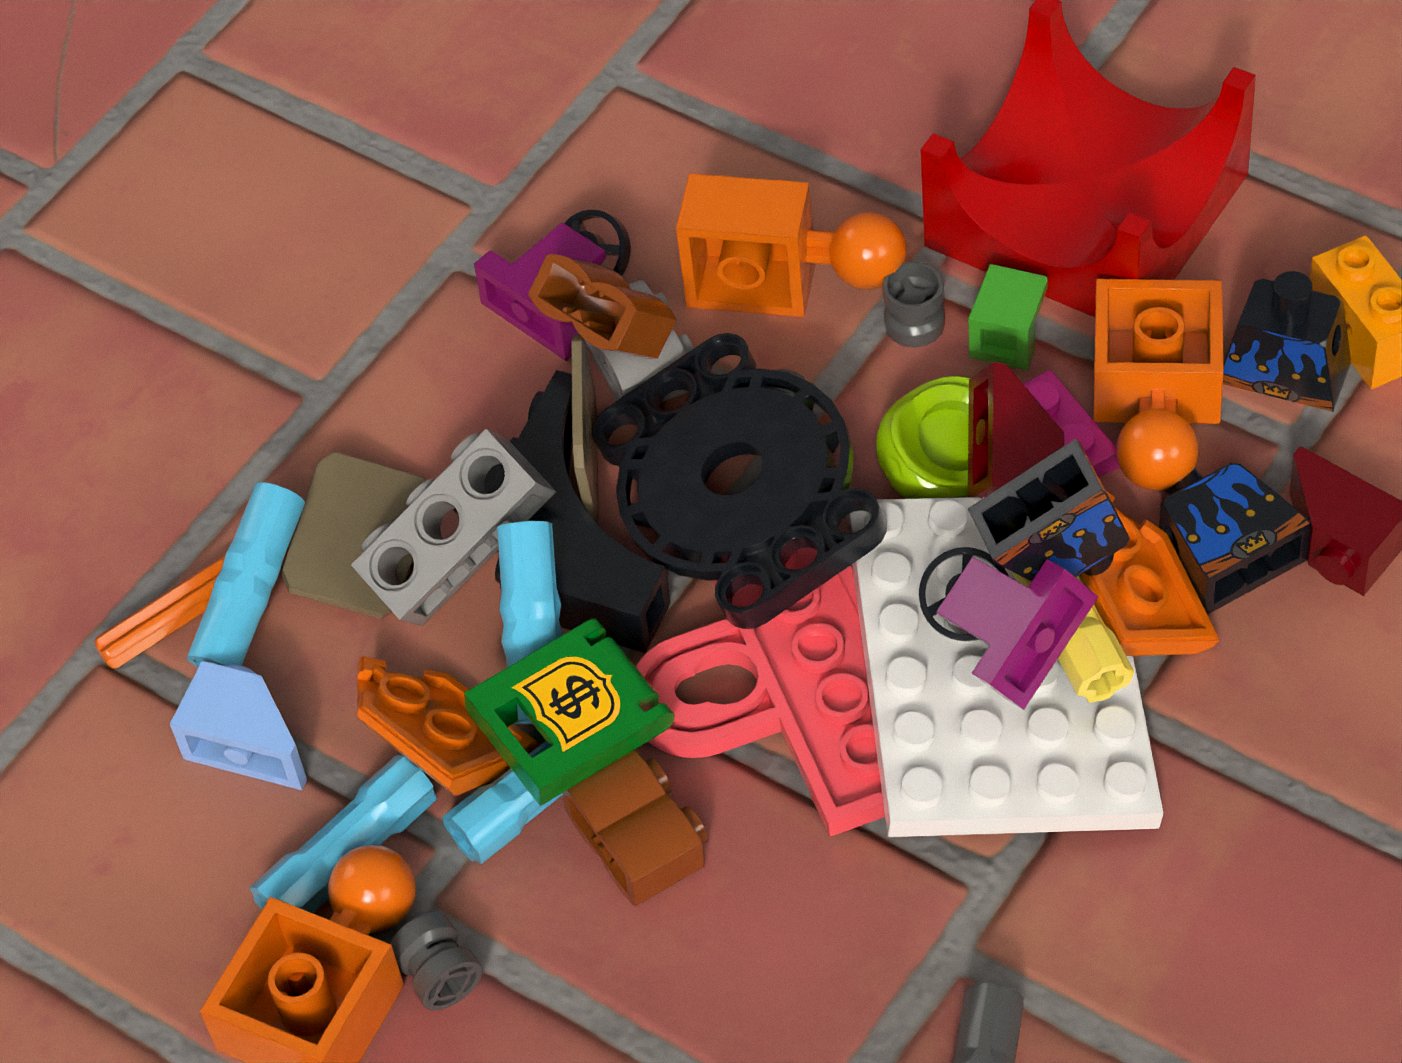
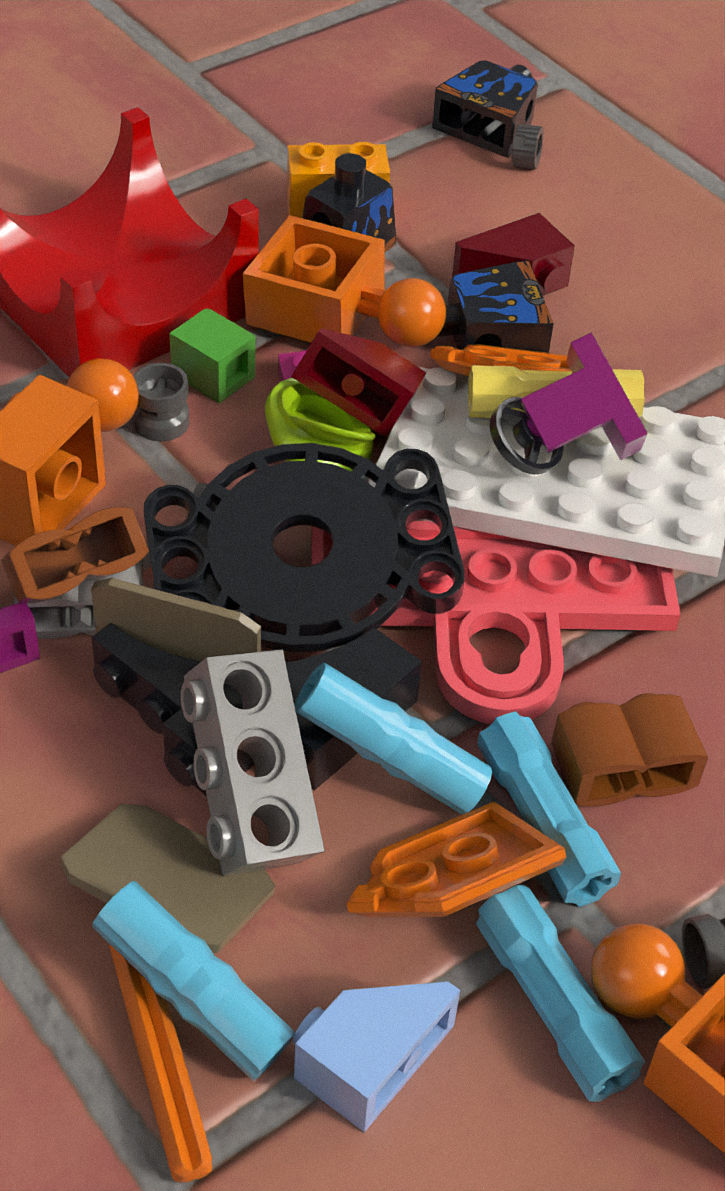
camera: 80 degrees left, 5 degrees down
green container [464,619,674,806] -> none
black torso [968,439,1130,582] -> none

